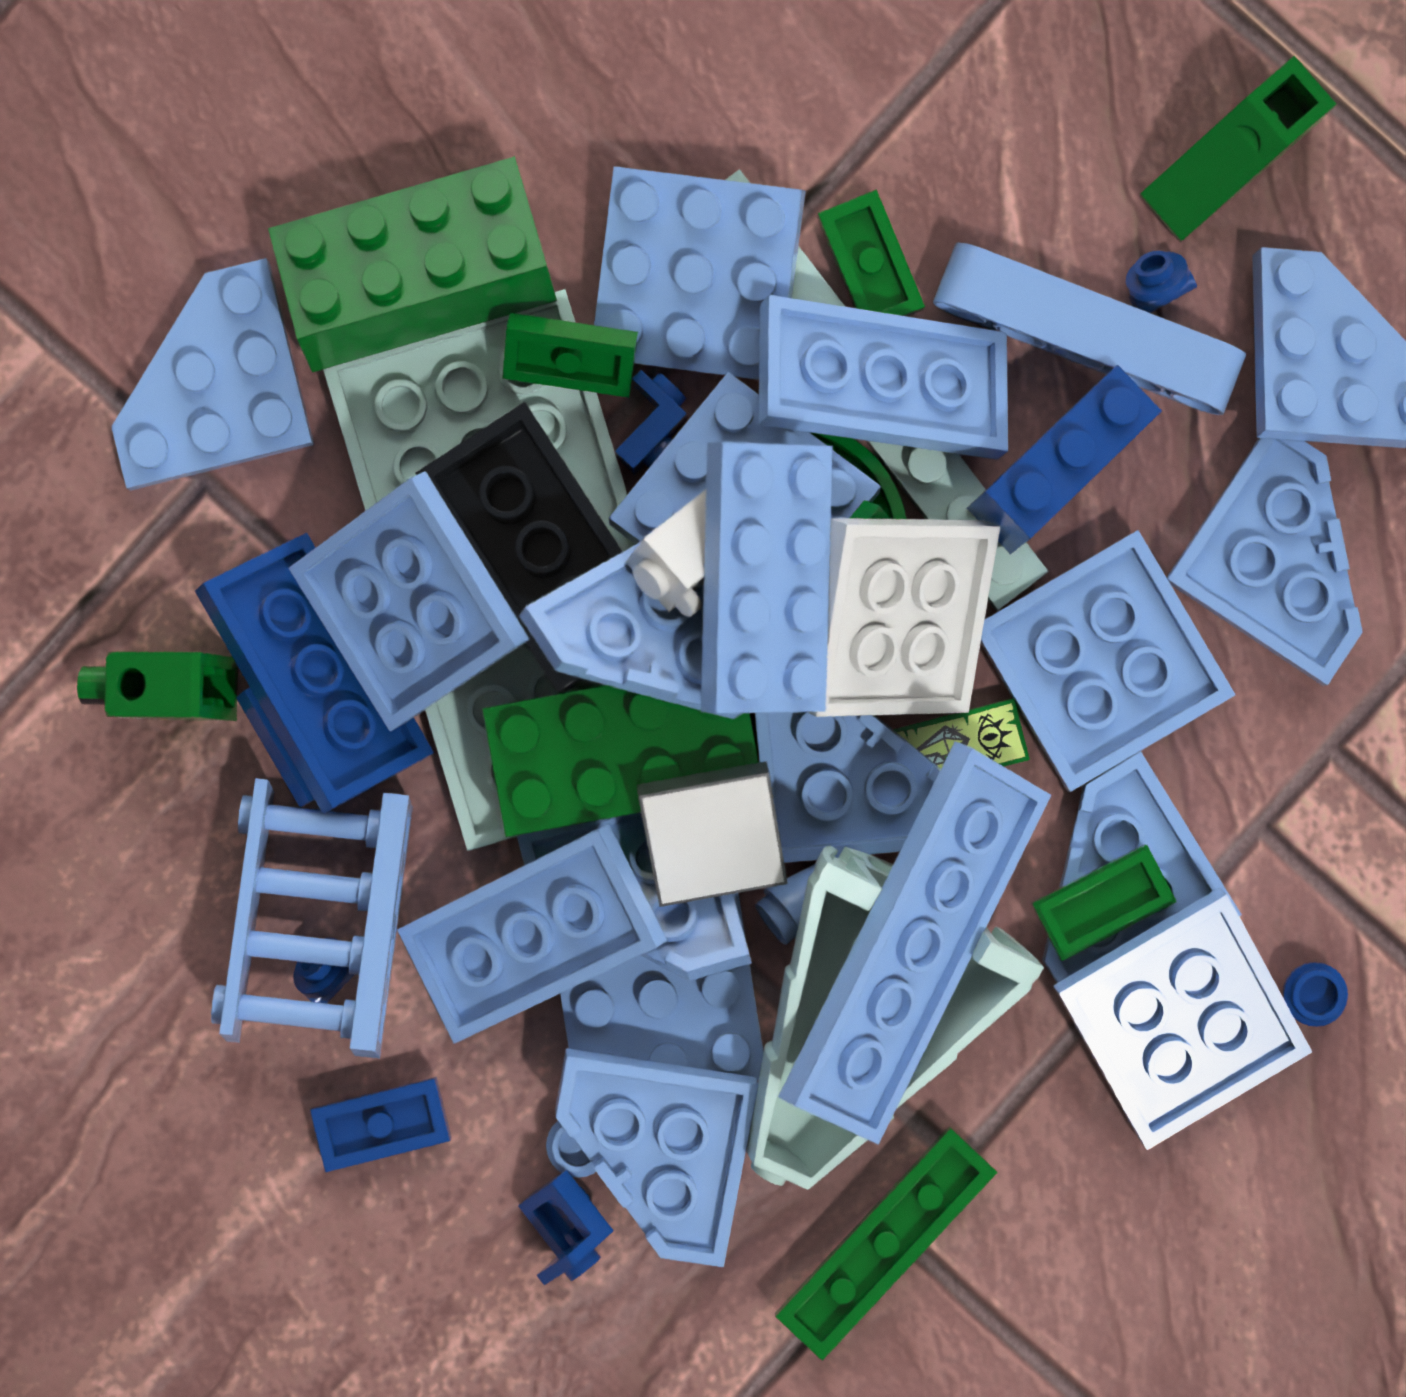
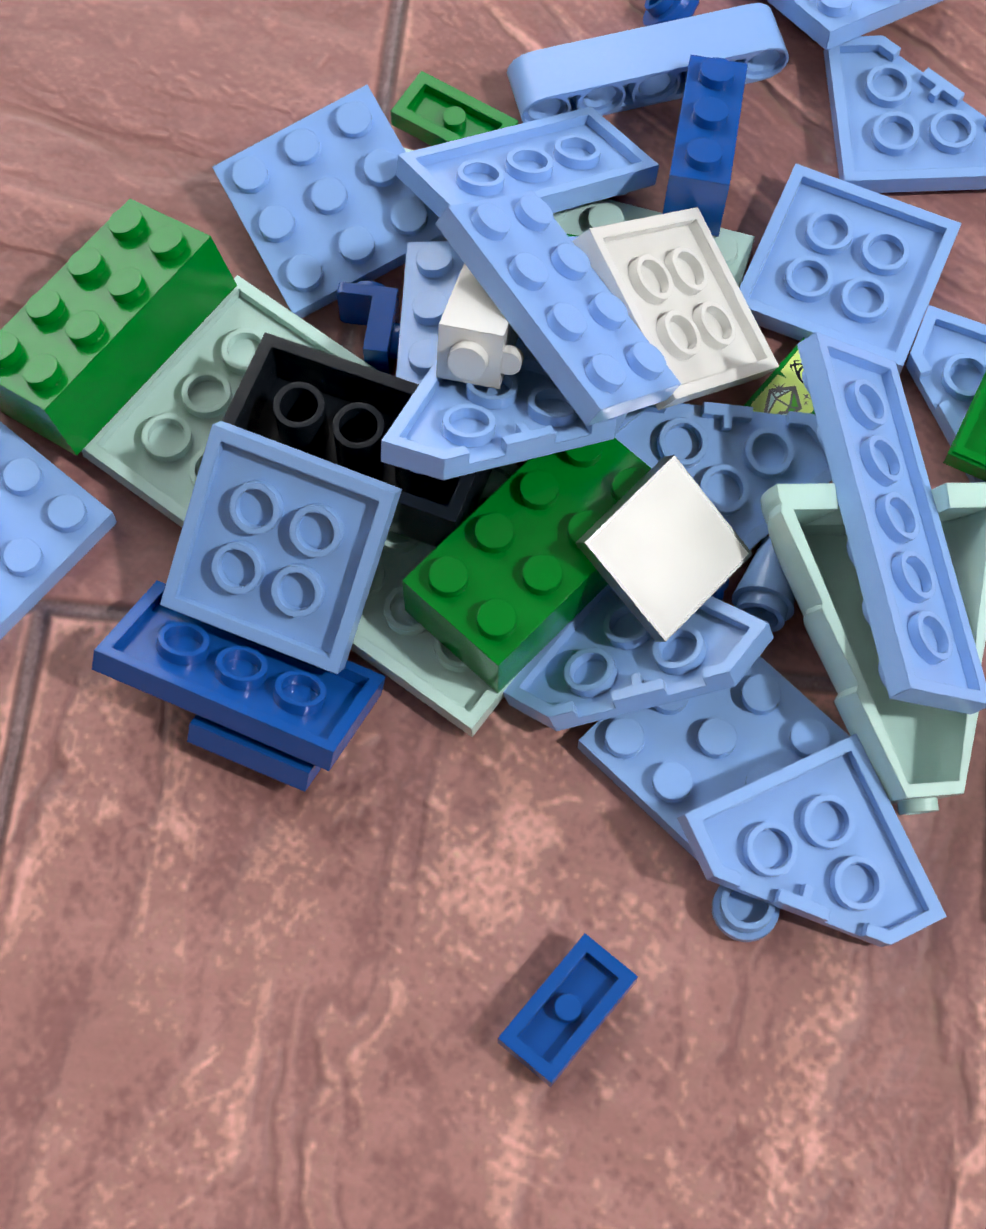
camera: 35 degrees left, 20 degrees down
green torso [77,652,238,721] -> none
light blue fence [211,778,413,1059] -> none
blue plate [293,938,355,1004] -> none
light blue plate [397,823,667,1044] -> none
green plate [502,313,638,398] -> none
blue bracket [518,1170,614,1285] -> none

